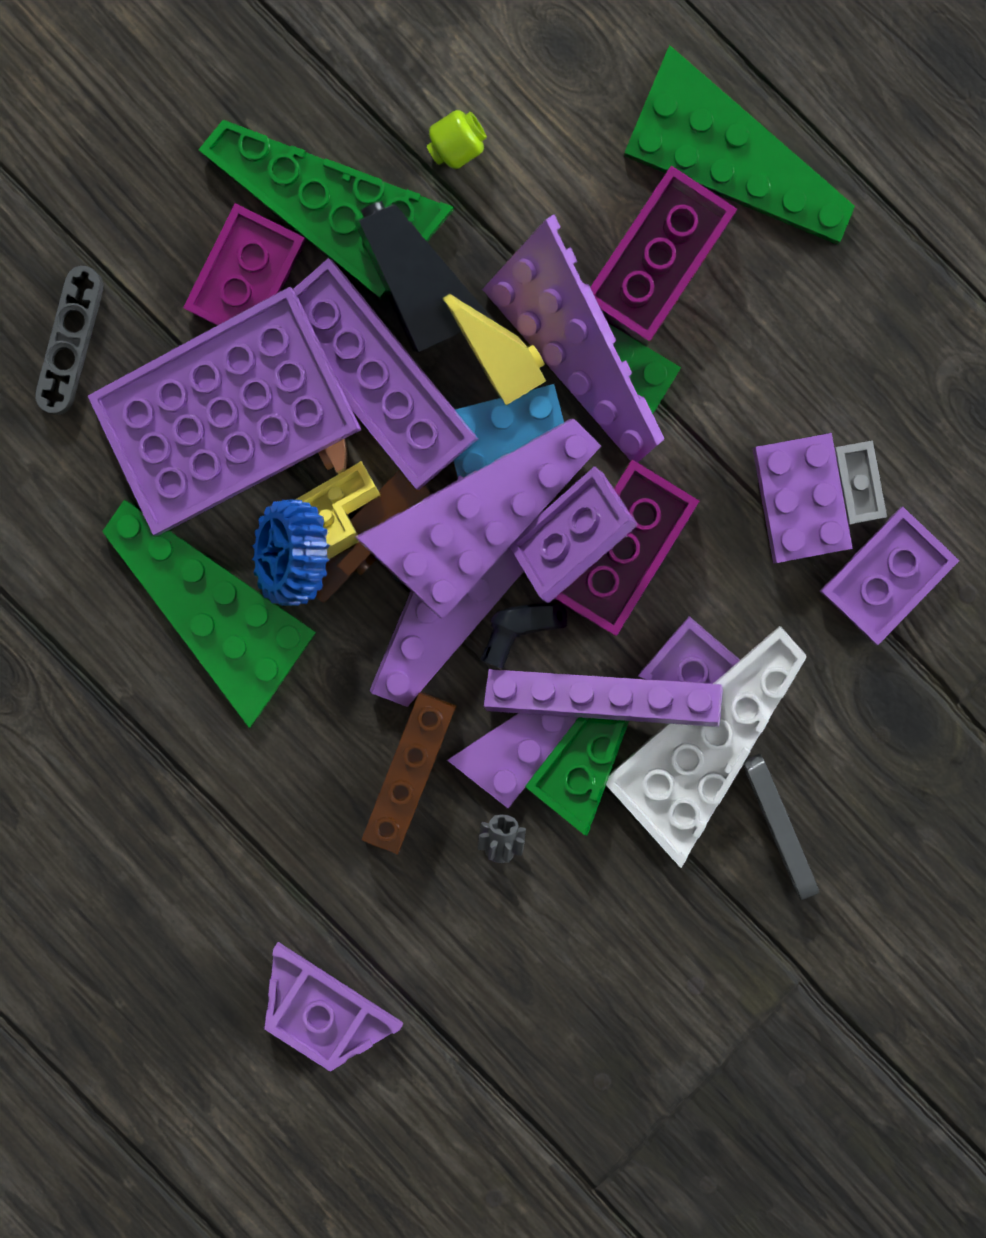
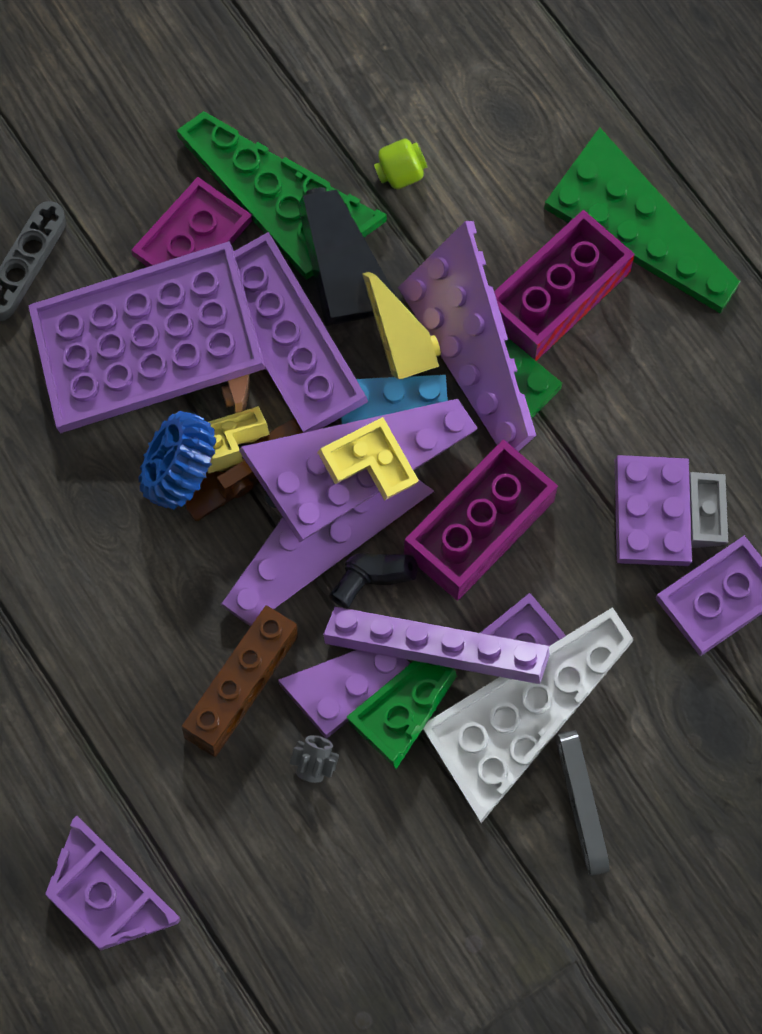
camera: 10 degrees right, 20 degrees down
green wing [102,500,317,728] -> none
medium lavender plate [509,466,638,603] -> none
none -> light yellow plate [317,417,419,501]

